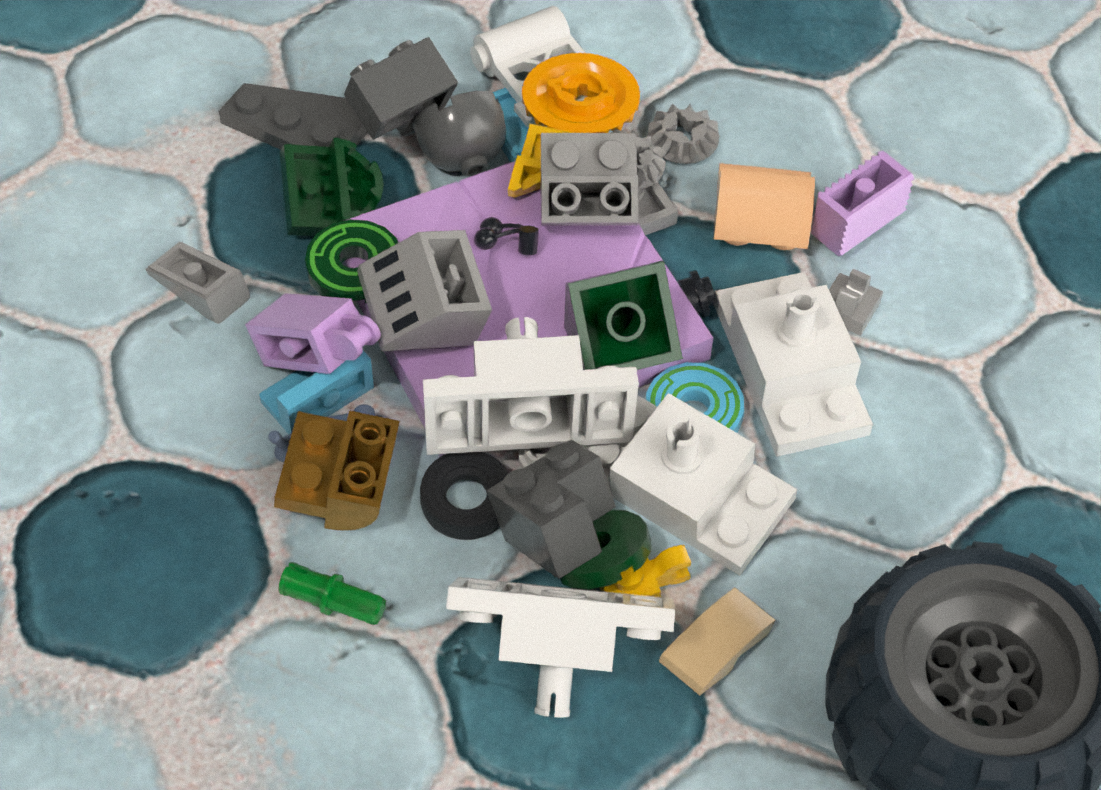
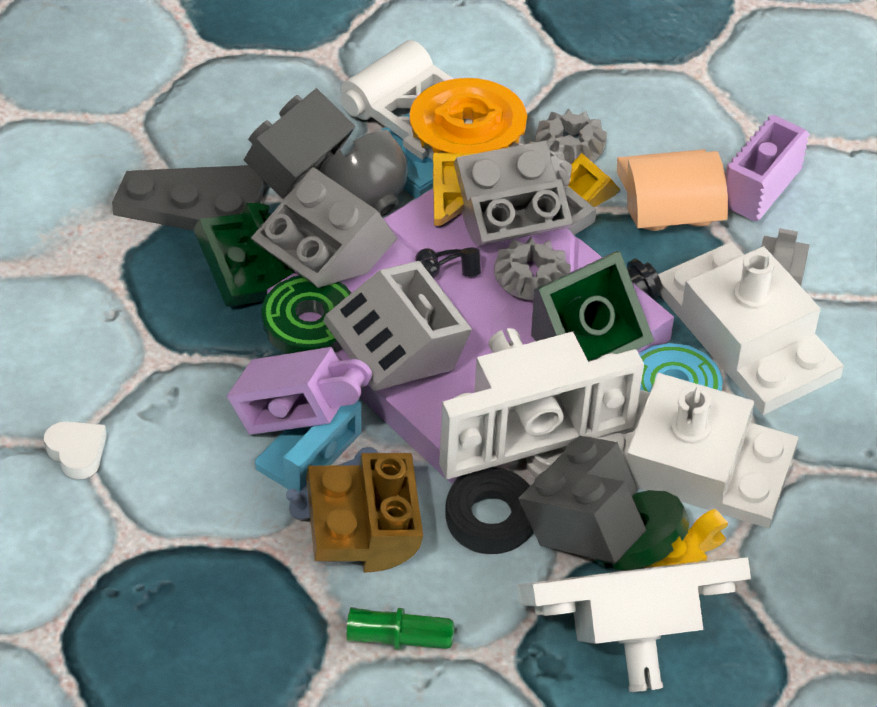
camera: 15 degrees left, 5 degrees down
light grey slope [146,241,250,324] -> none
tan slope [659,587,775,696] -> none
none -> white tile [44,421,107,480]
none -> light grey slope [251,167,397,288]
none -> light grey gear [494,237,571,300]
none -> yellow slope [568,153,620,207]

